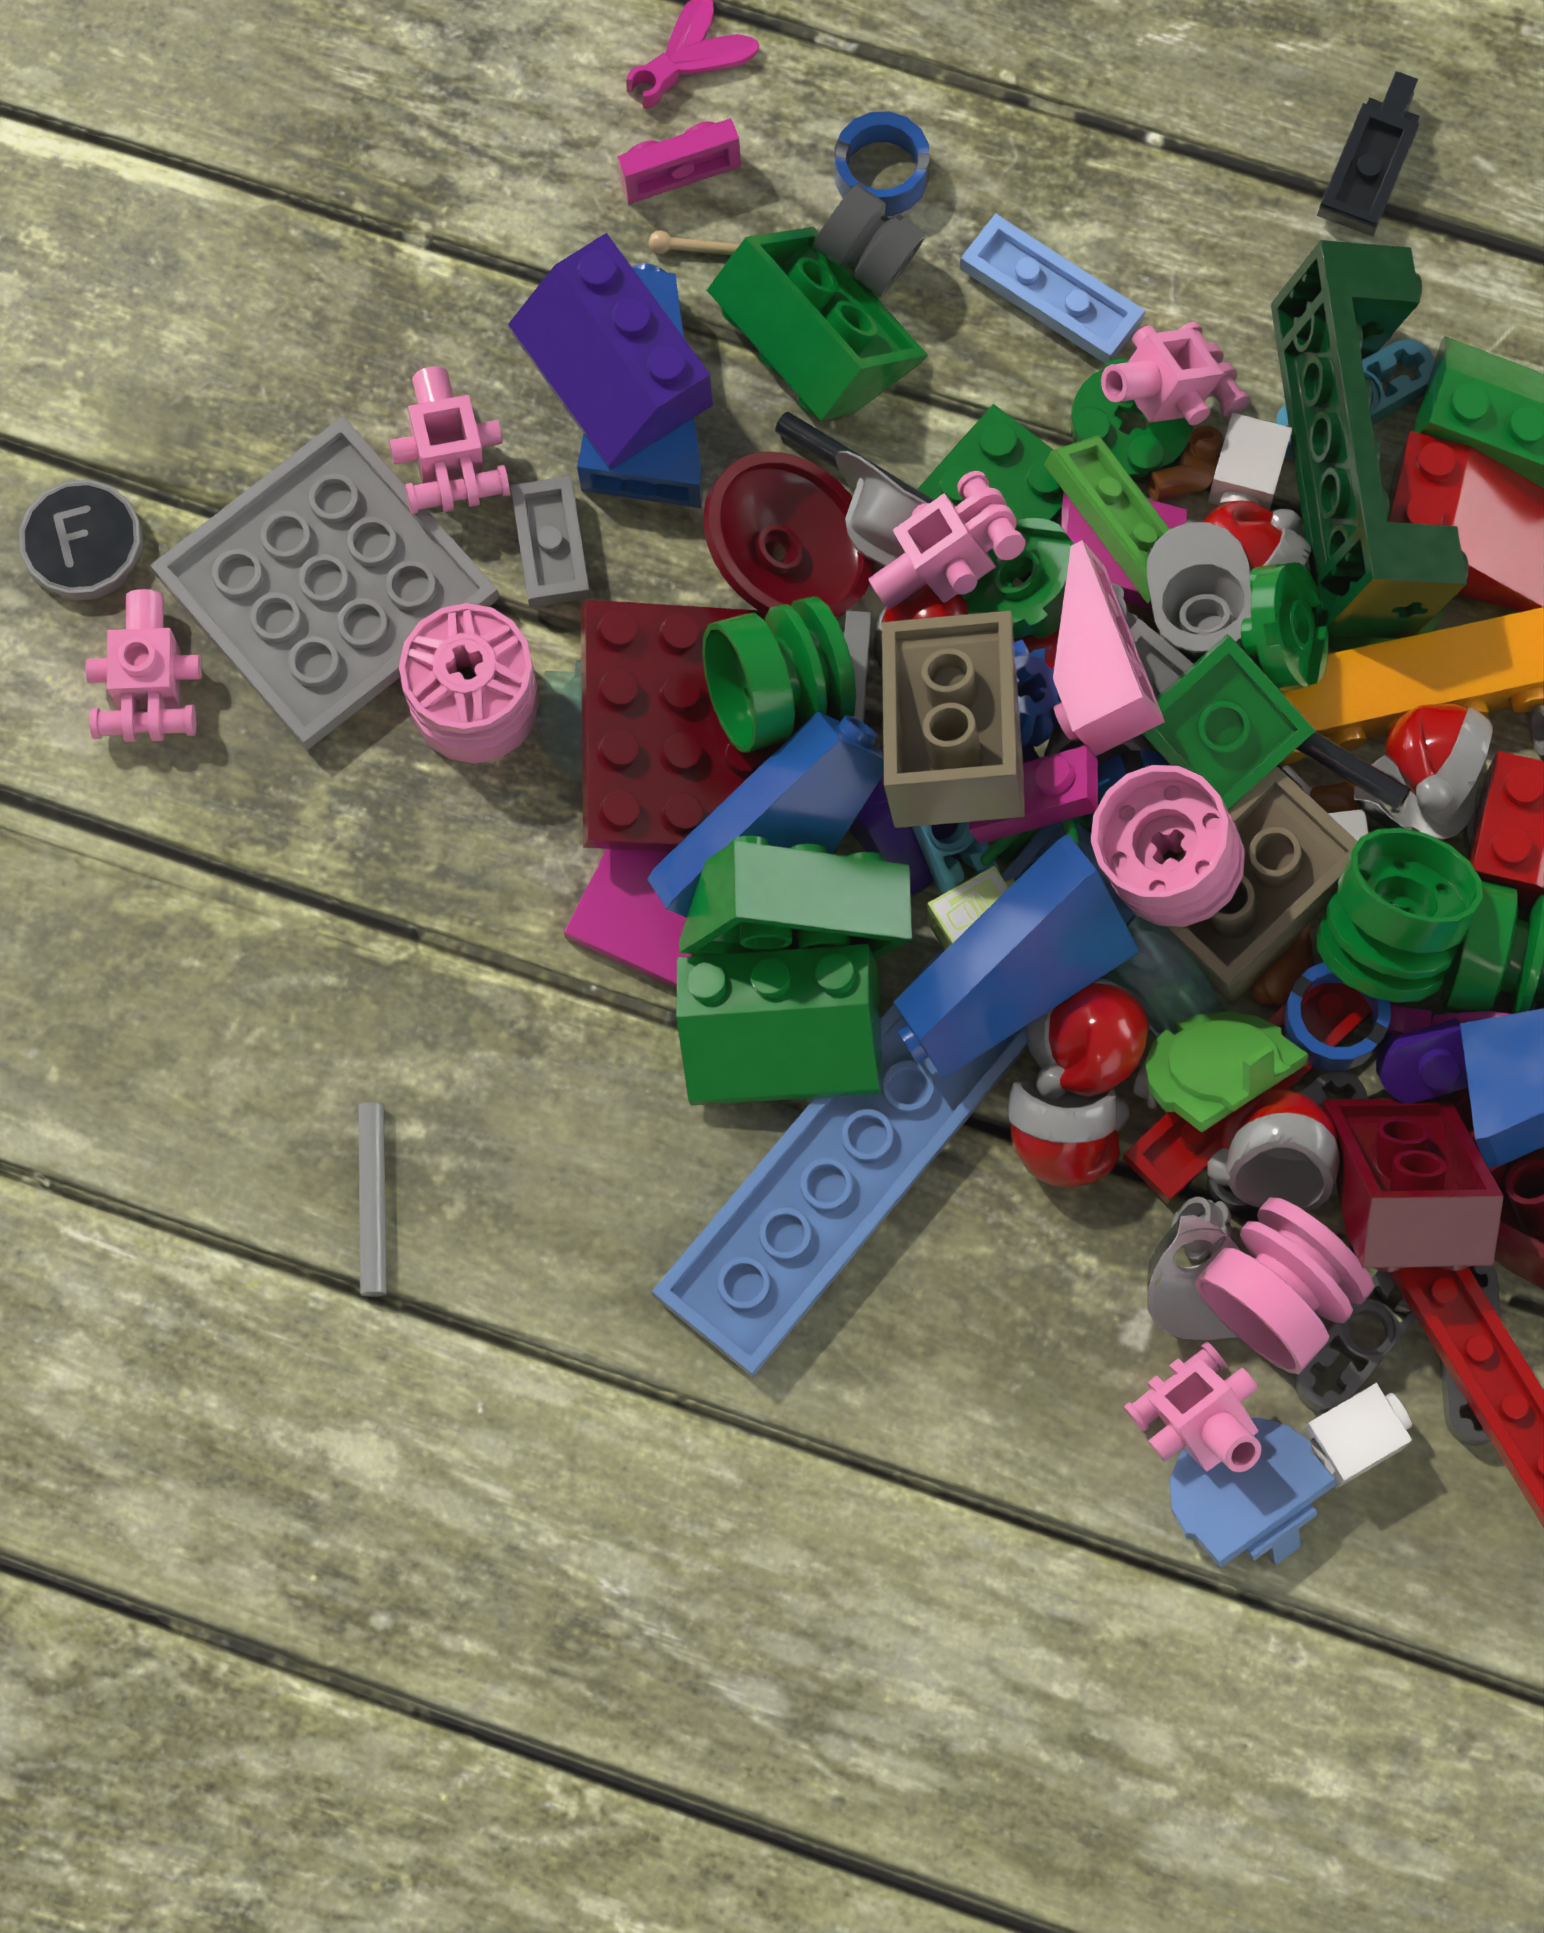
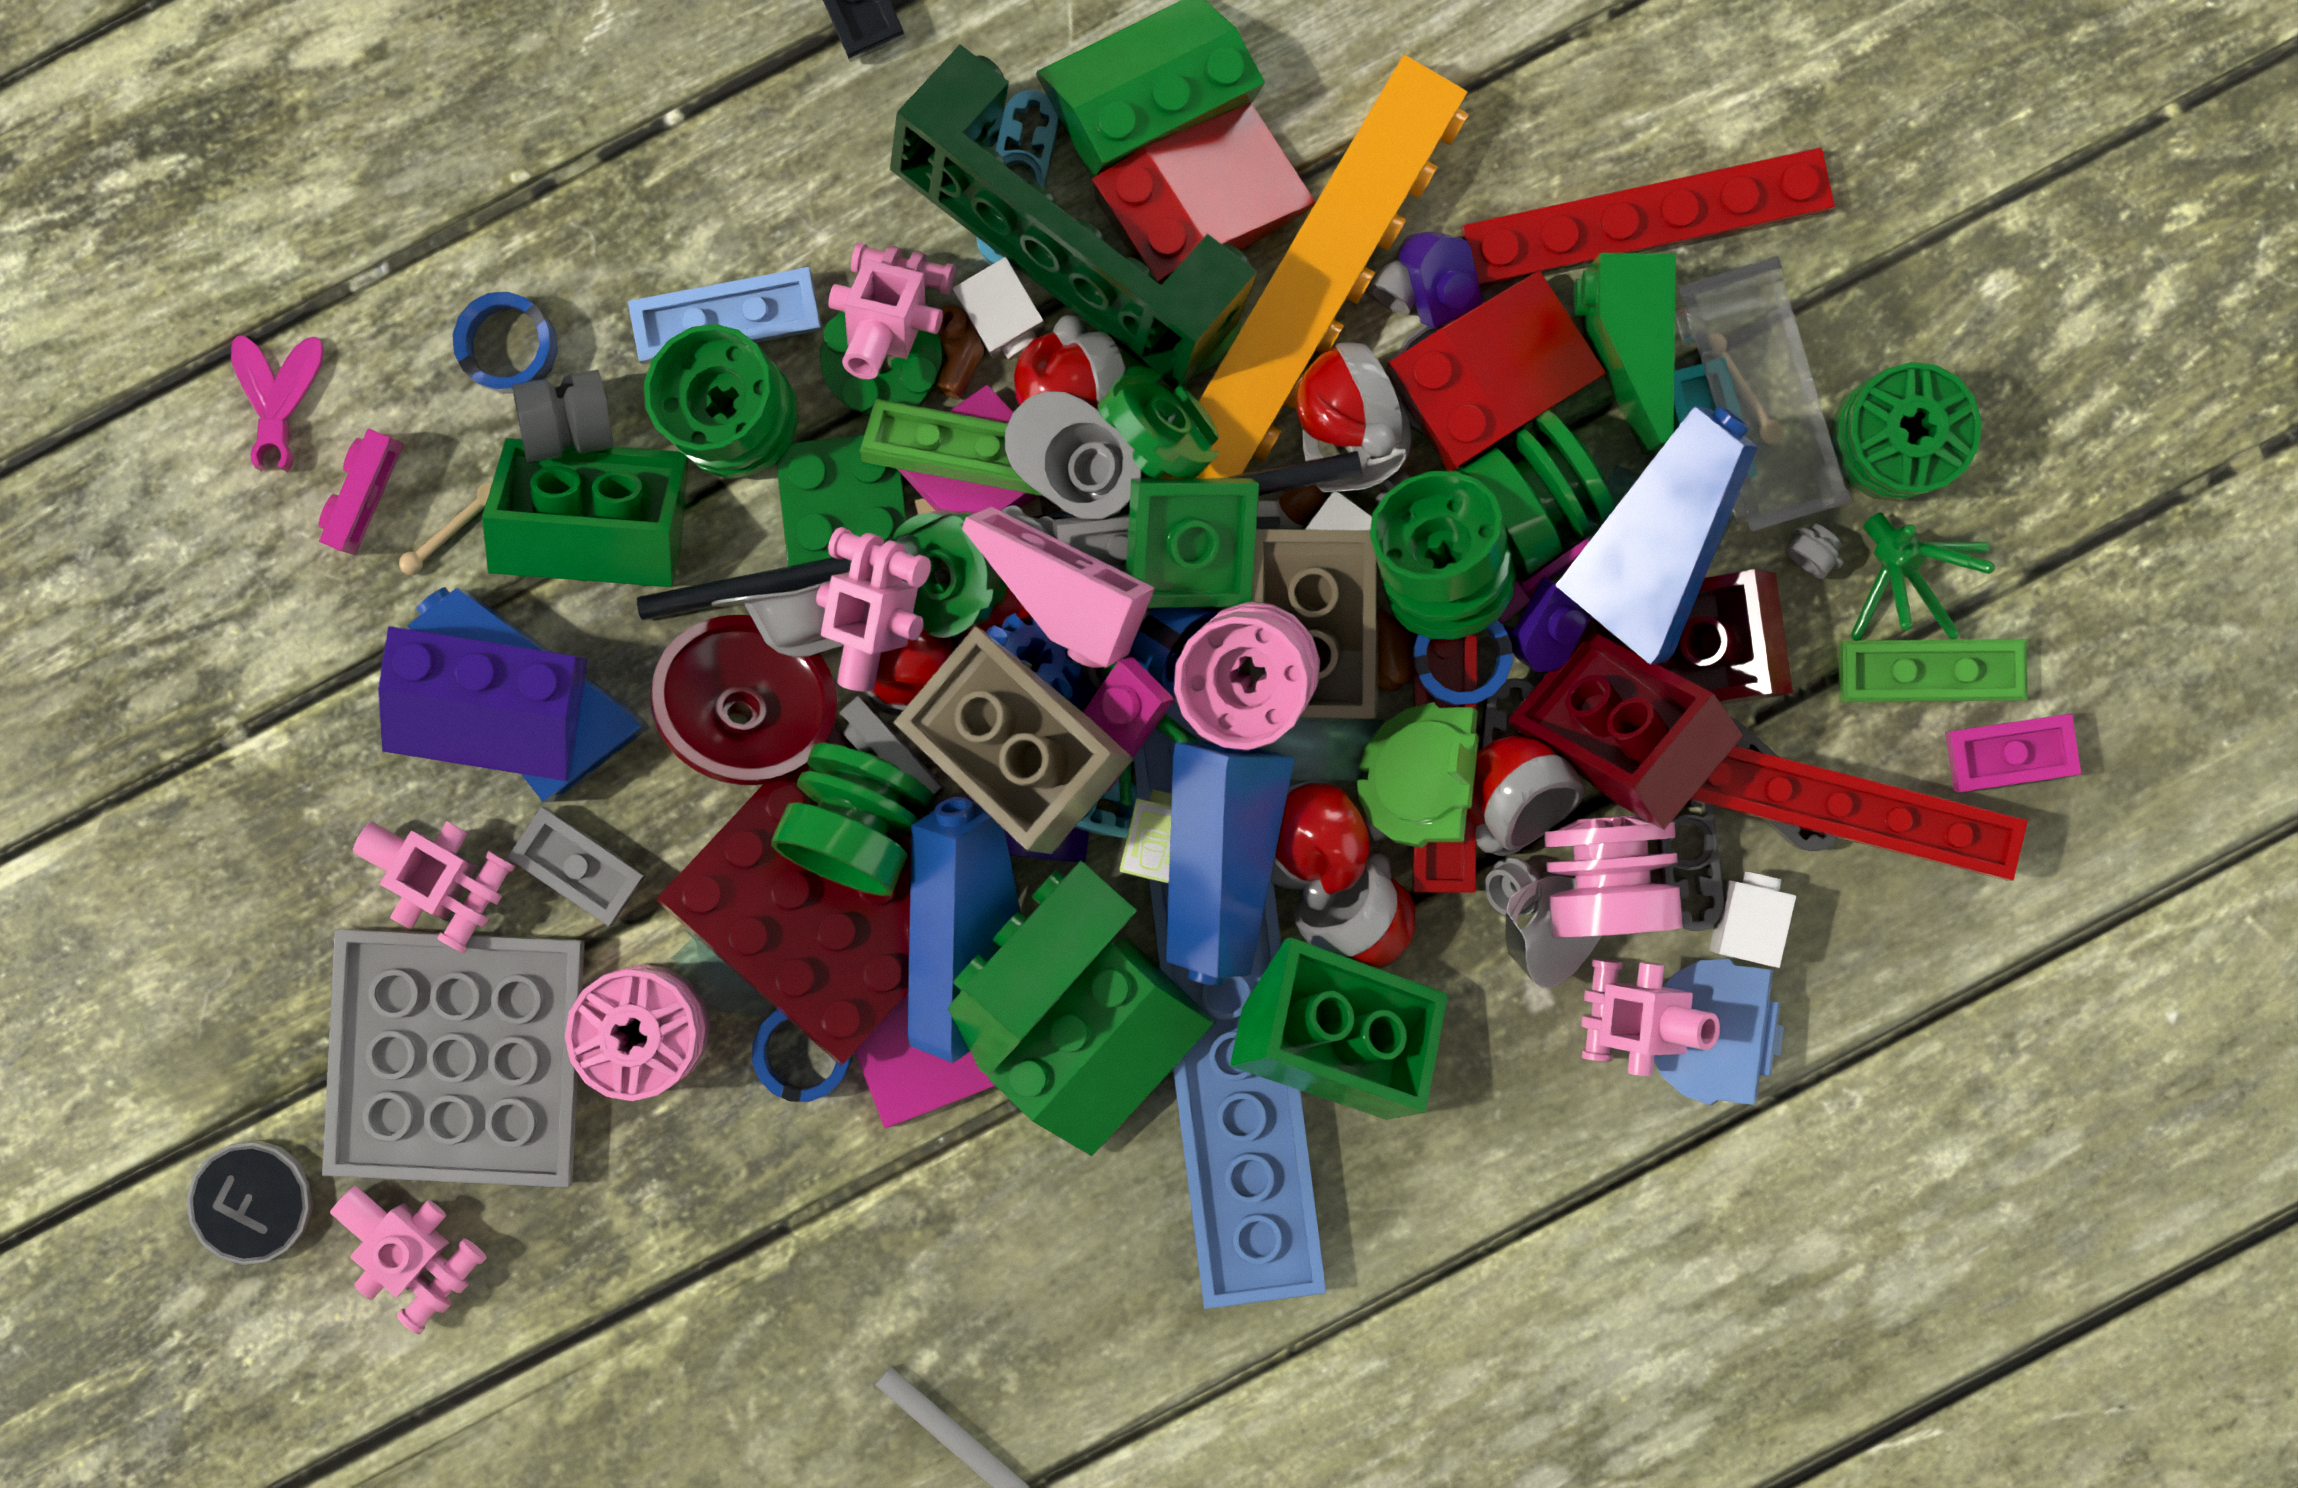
camera: 55 degrees left, 15 degrees up
none -> green wheel [644,324,799,479]
none -> blue piece [752,1010,853,1102]
none -> green slope [1230,937,1448,1120]

